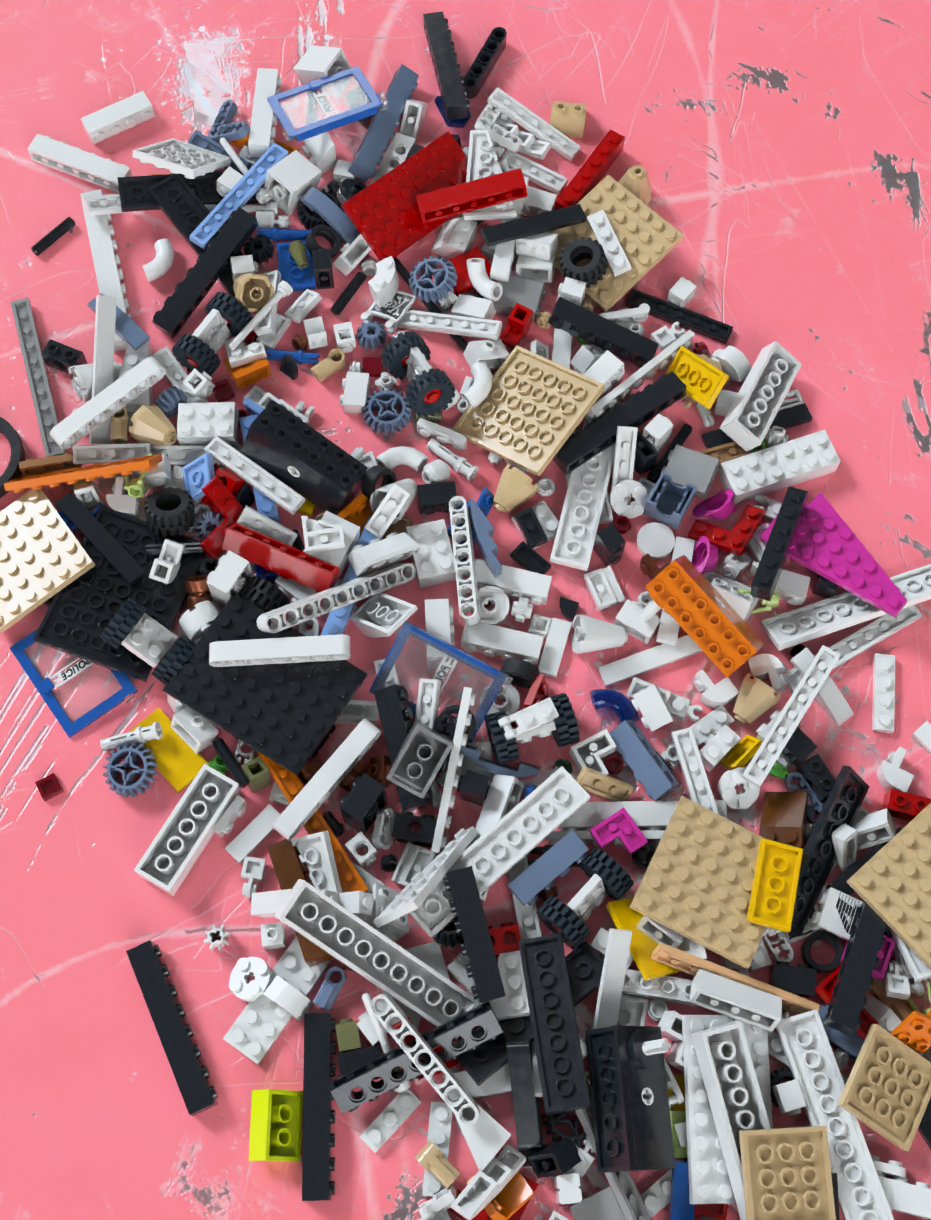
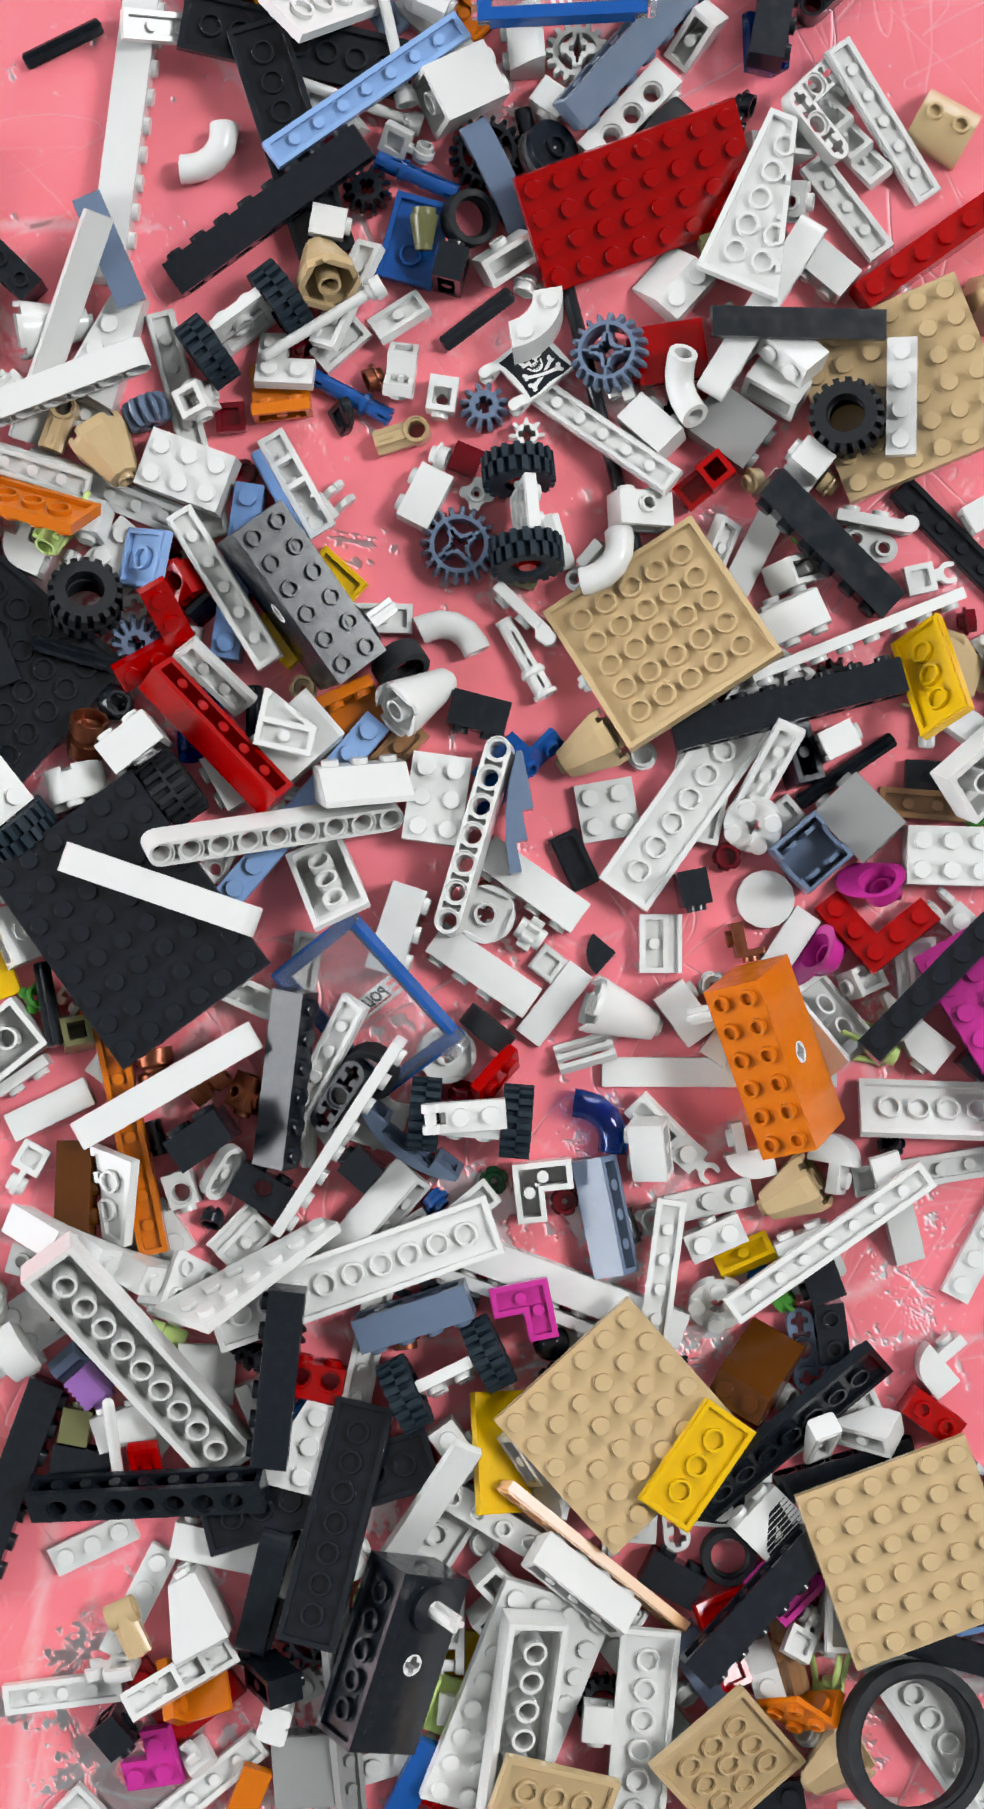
camera: 20 degrees right, 20 degrees up
white brick [149,539,185,584] -> none
white brick [217,166,243,197] -> none
white plate [365,481,412,539] -> none
white beam [370,994,480,1125] -> none
flat silver slope [386,721,454,799] -> none
red brick [416,168,528,224] -> none
white head [422,459,451,484] -> none
black plate [514,507,548,549] -> none
tan tile [576,766,634,802] -> none
none -> medium lavender brick [64,1359,115,1411]
none -> white gear [545,24,607,85]
none -> white tile [553,1034,618,1075]

